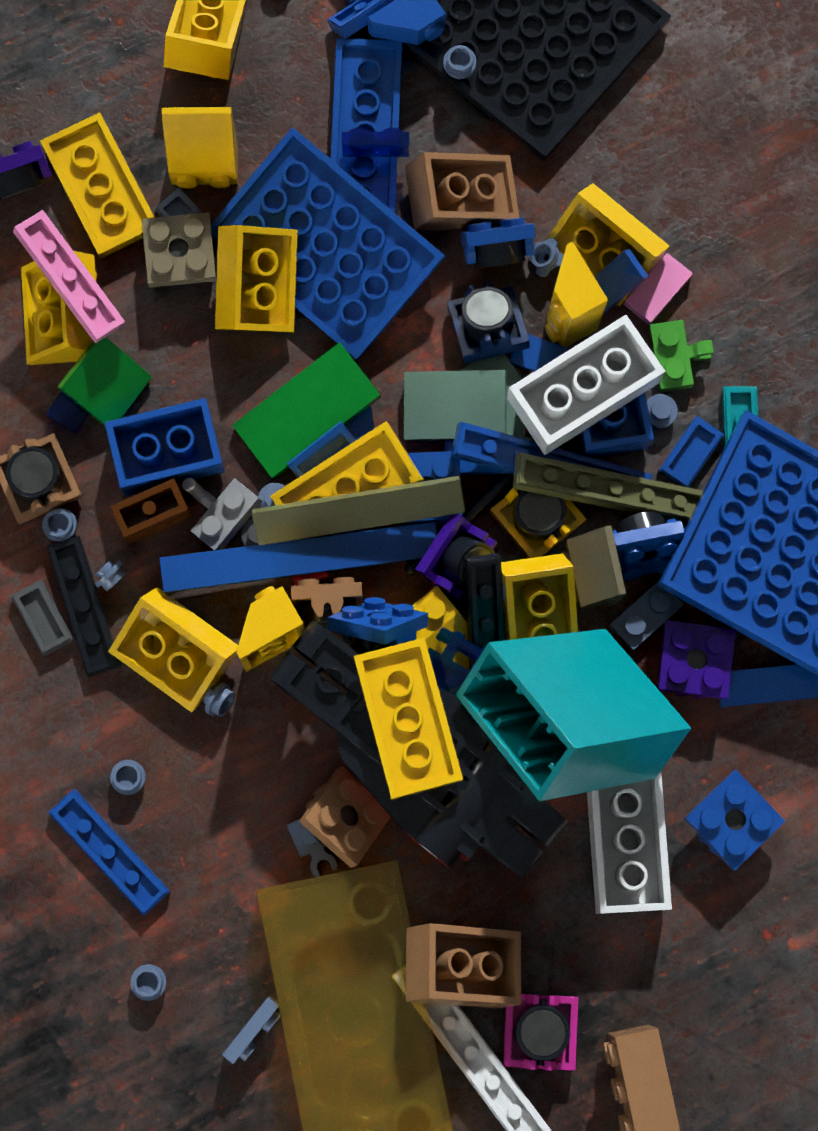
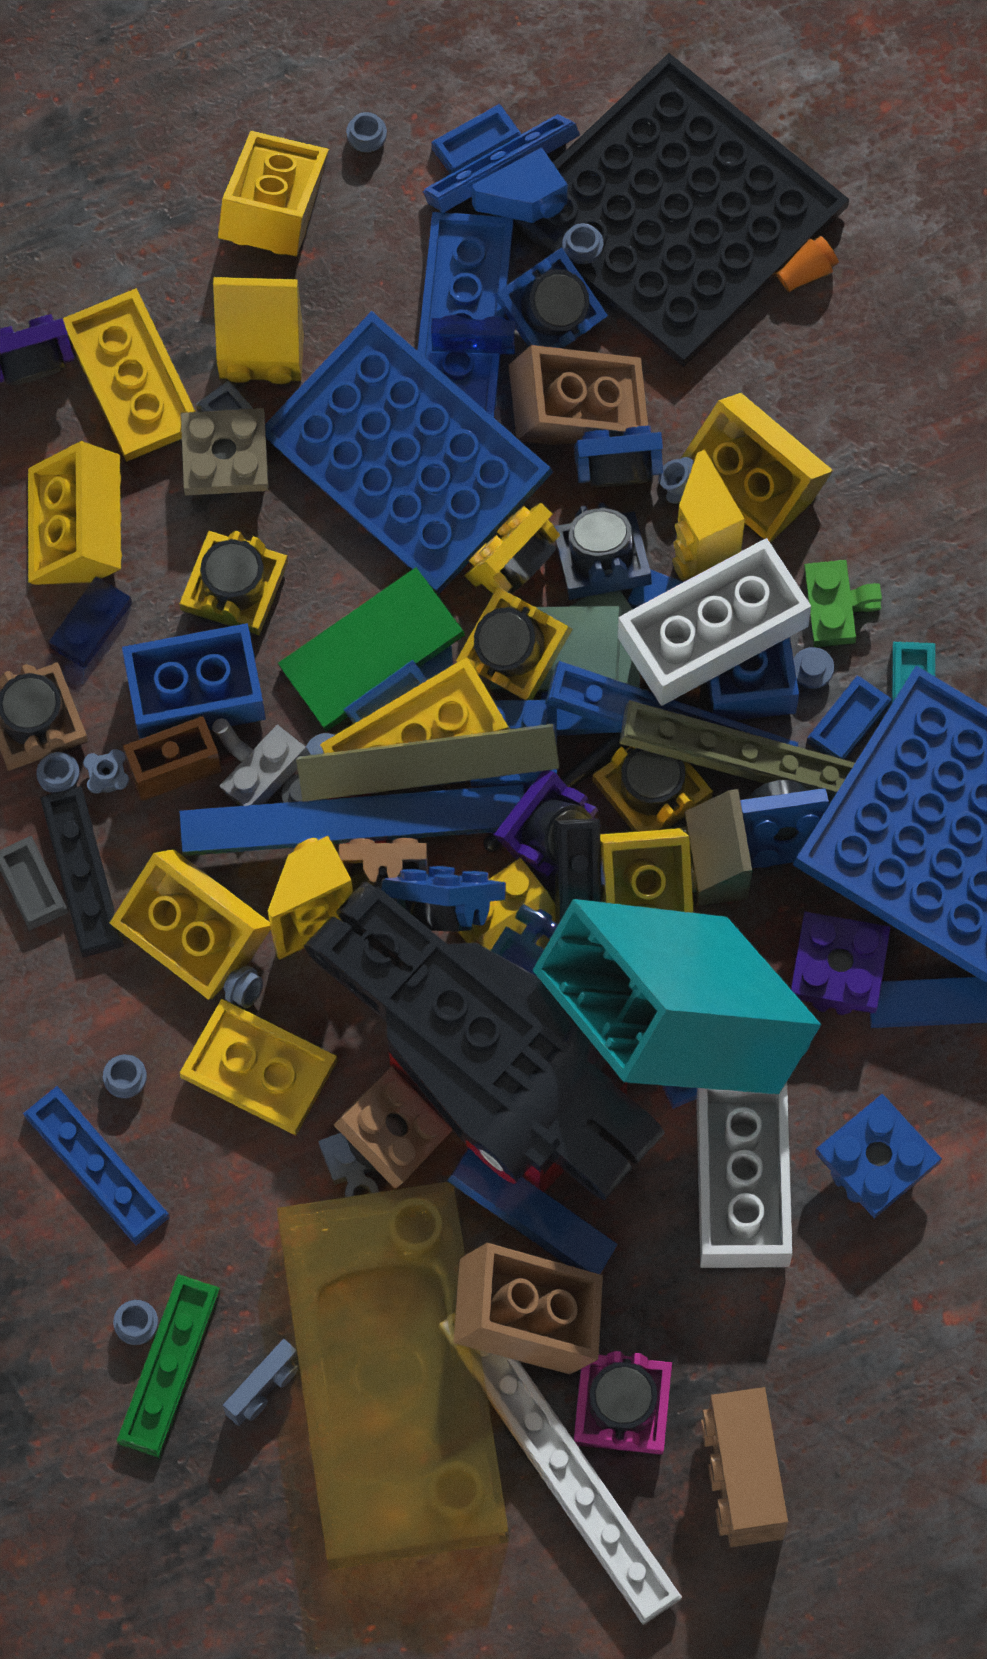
camera: 10 degrees right, 10 degrees down
bright pink plate [13,210,125,343] -> none
green tile [58,337,152,427] -> none
sand blue plate [95,560,127,591] -> none
yellow slope [215,225,298,332] -> none
yellow plate [354,637,463,800] -> none
blue tile [595,249,649,316] -> none
sand blue plate [609,580,684,652] -> none
bright pink tile [624,253,693,325] -> none
none -> sand blue plate [83,749,129,794]
none -> green tile [117,1274,221,1458]
none -> piece [179,531,288,635]
none -> yellow plate [180,999,338,1136]
none -> blue tile [447,1147,618,1274]
none -> piece [456,587,573,700]
none -> yellow piece [464,503,560,594]
none -> piece [493,248,608,348]
none -> orange cone [776,236,839,293]

